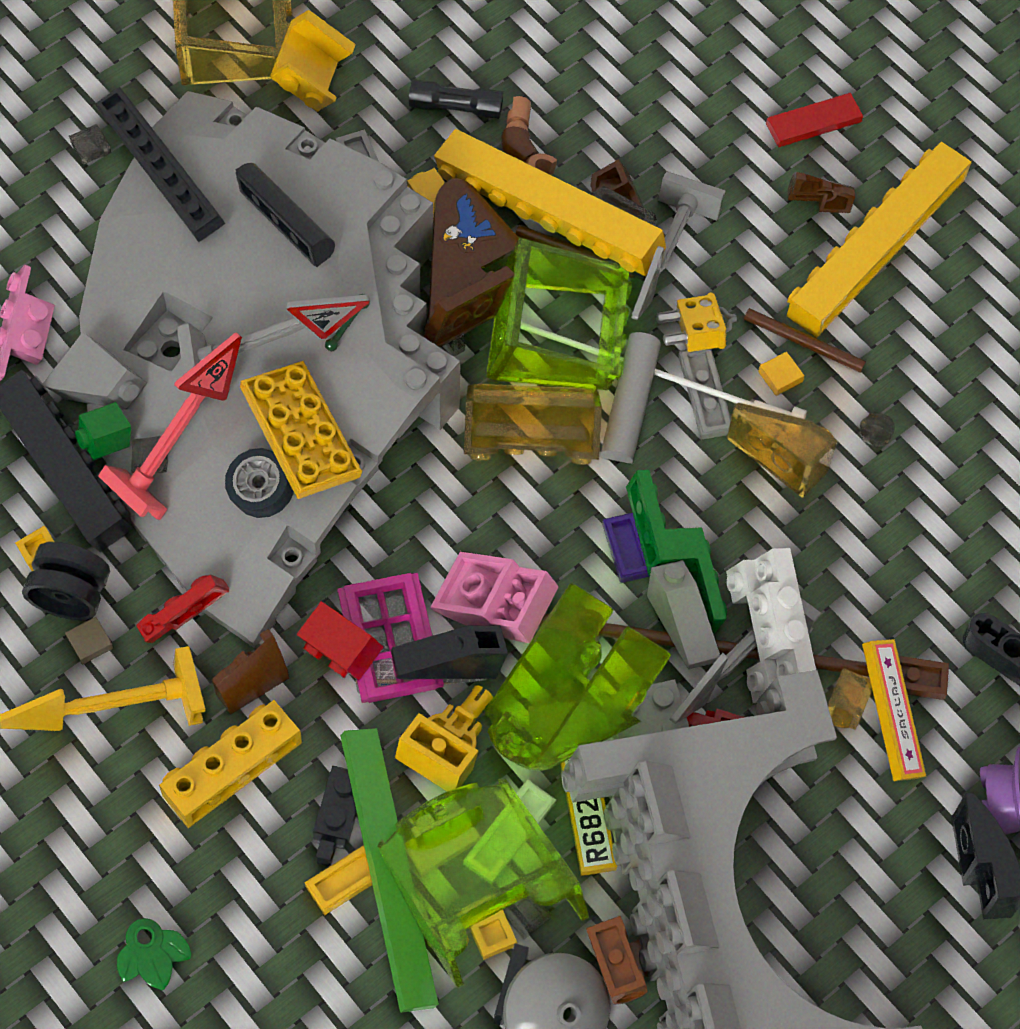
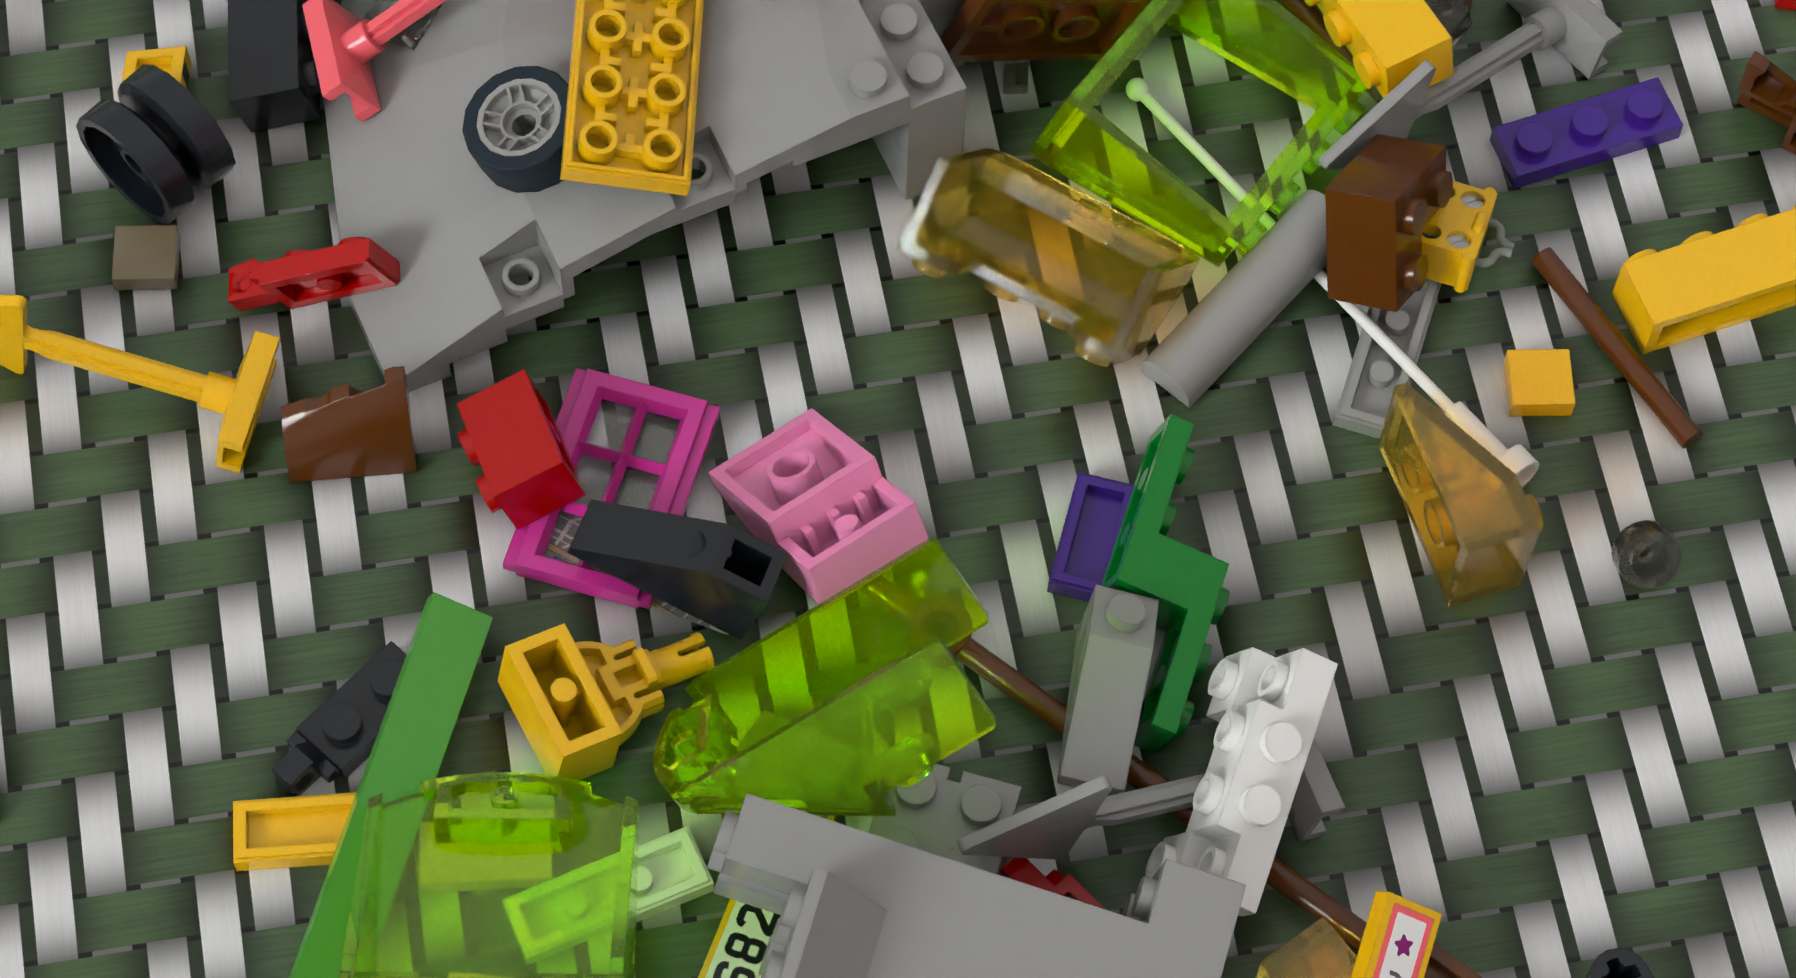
camera: 30 degrees right, 0 degrees up
yellow brick [159,700,302,828] -> none
none -> reddish brown brick [1325,134,1453,312]
none -> dark purple plate [1490,77,1683,189]

